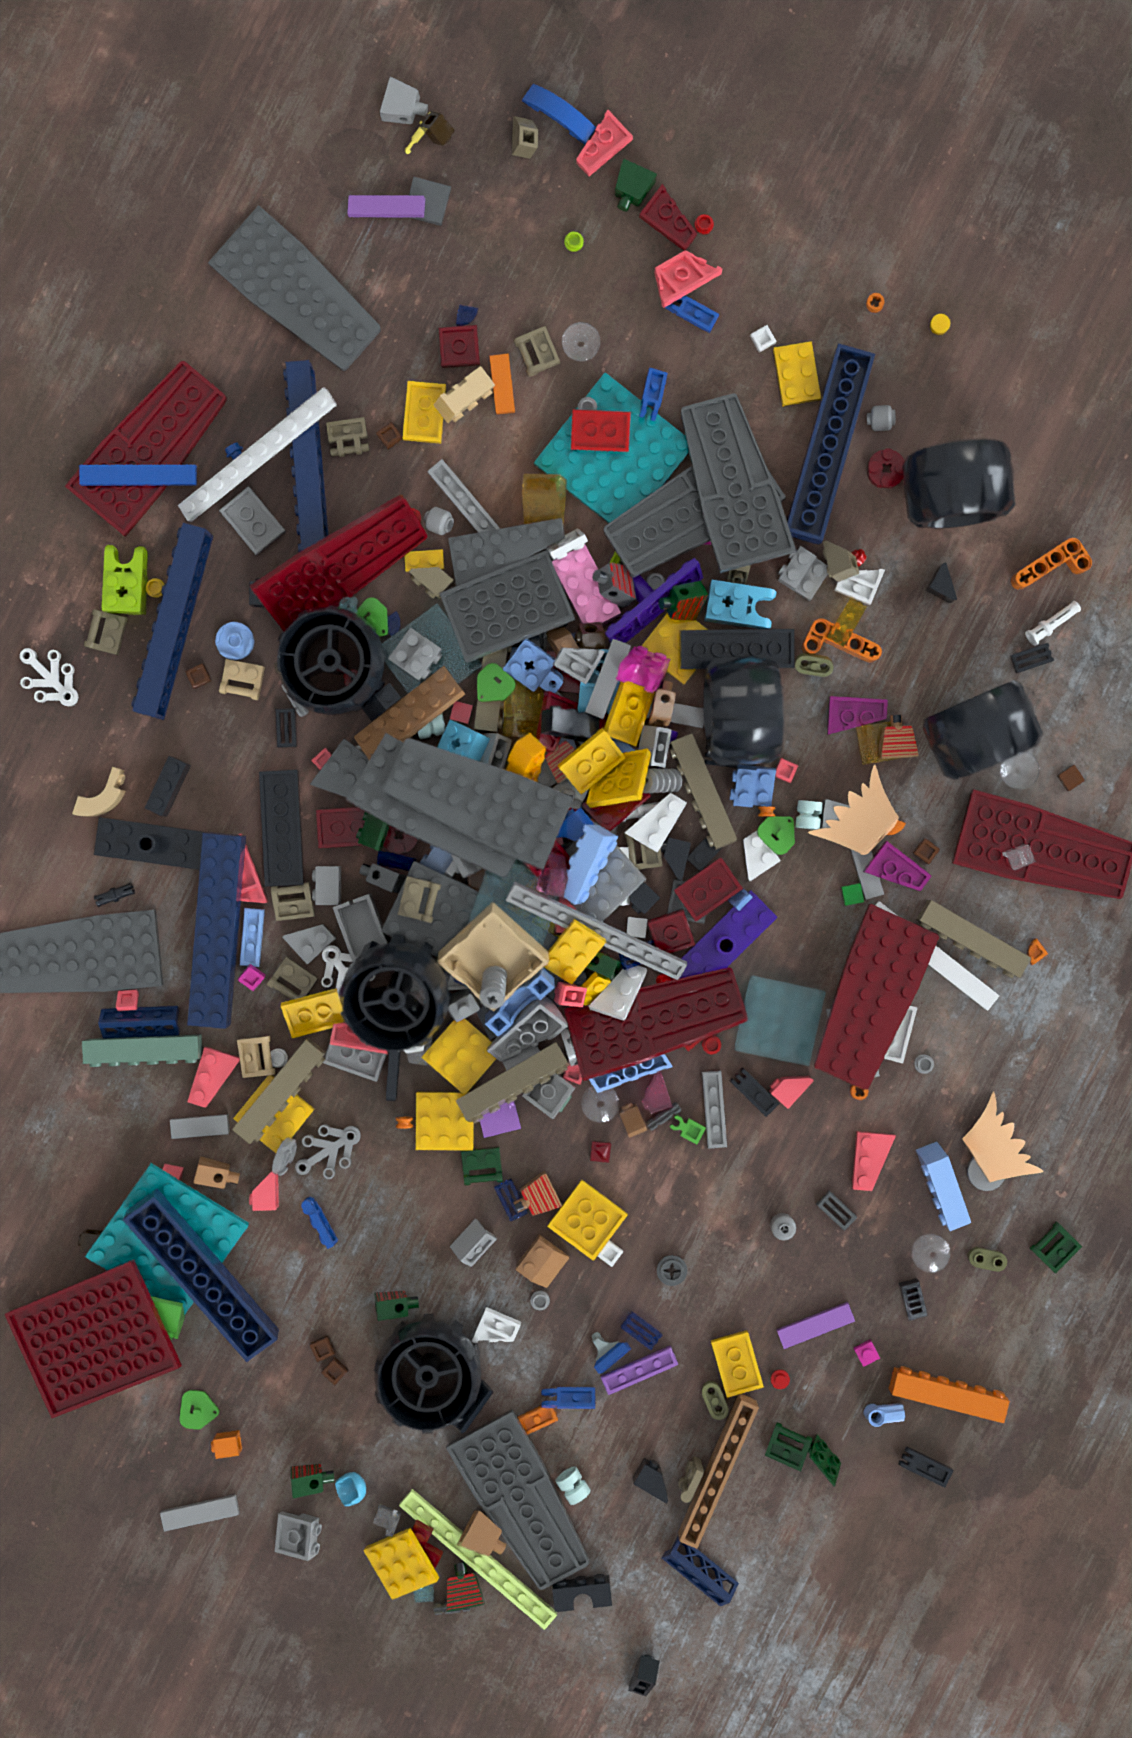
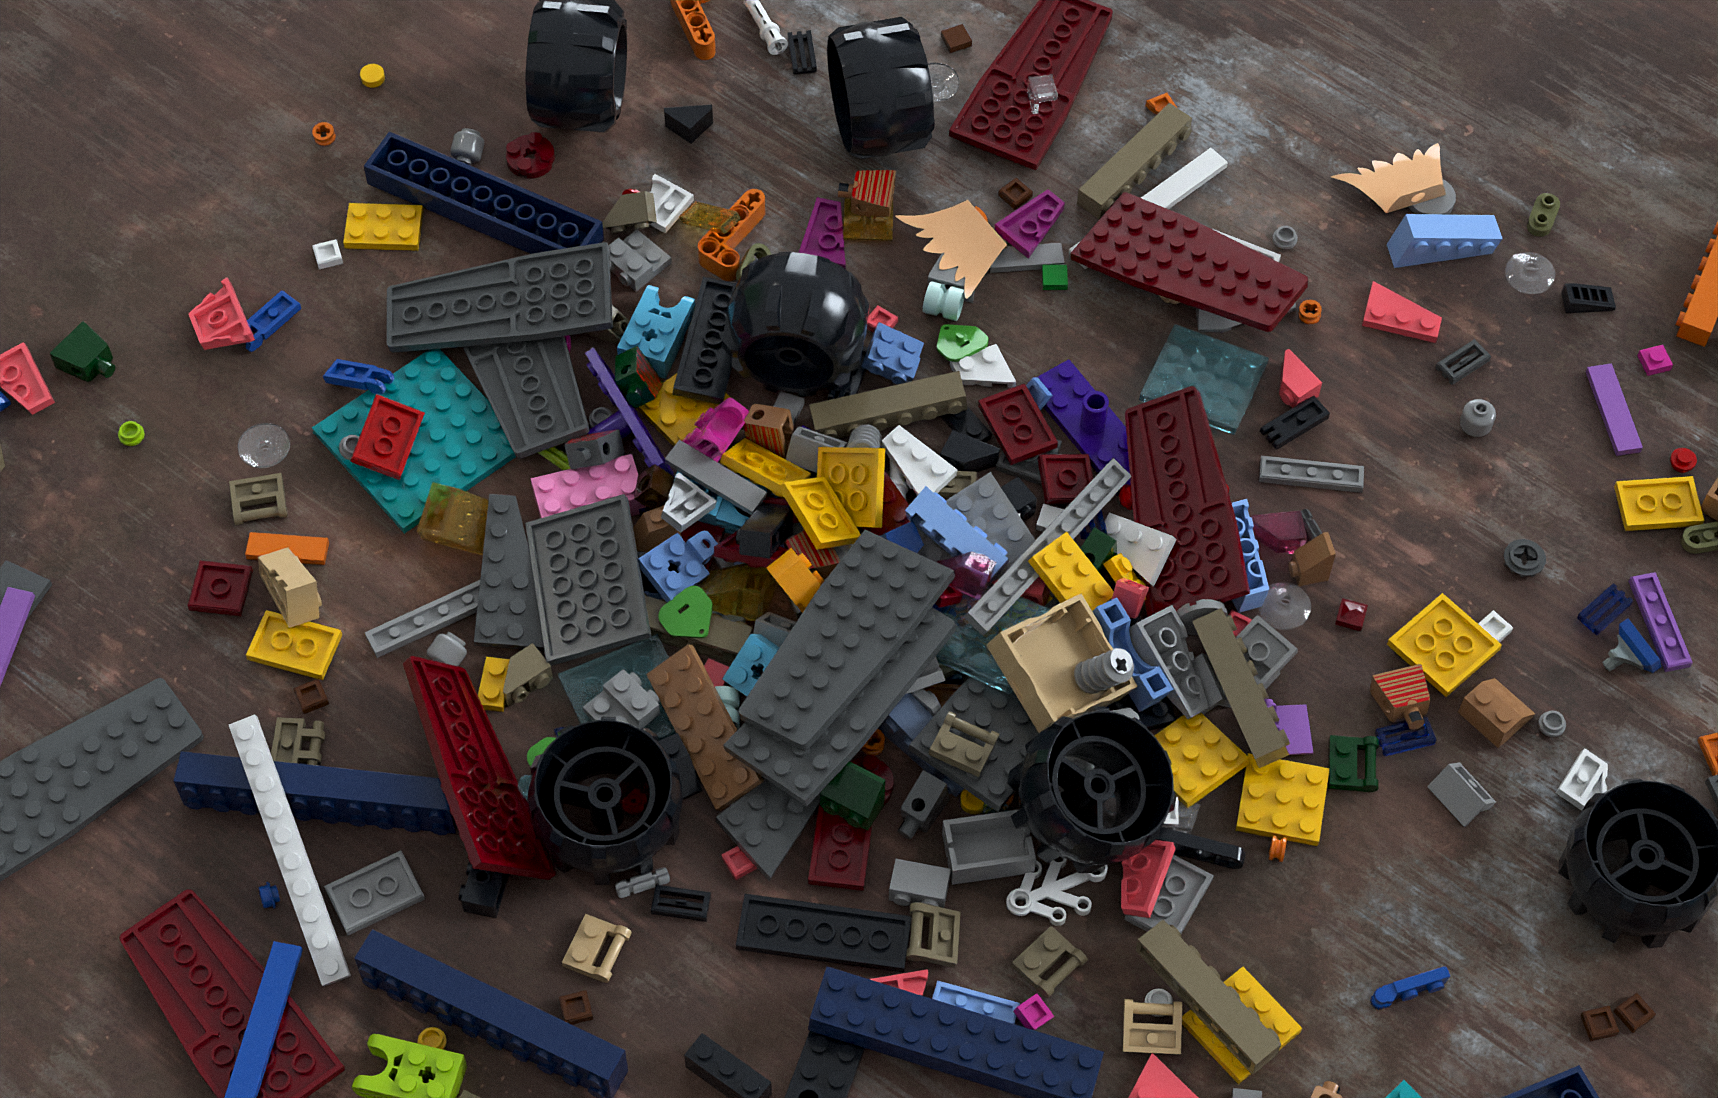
camera: 85 degrees left, 30 degrees down
light blue tile [215,622,255,661] -> none
coral slope [249,1171,279,1211] -> none
light grey tile [272,1137,297,1176] -> none
yellow plate [281,988,344,1038] -> none
light grey wing [282,924,336,964] -> none
light grey plant [295,1124,361,1179] -> none
dark green torso [374,1291,419,1321] -> none
clear blue tile [377,851,416,871] -> none
clear blue tile [456,305,478,326] -> none
blue hinge [542,1387,595,1409] -> none
white plate [545,528,588,560] -> none
dark red wing [639,184,697,251] -> none
bright green plate [670,1115,706,1144] -> none
red plate [694,214,714,235] -> none
red plate [702,1035,721,1054] -> none
orange bush [758,807,775,817] -> none
dark green plate [1029,1221,1082,1274] -> none

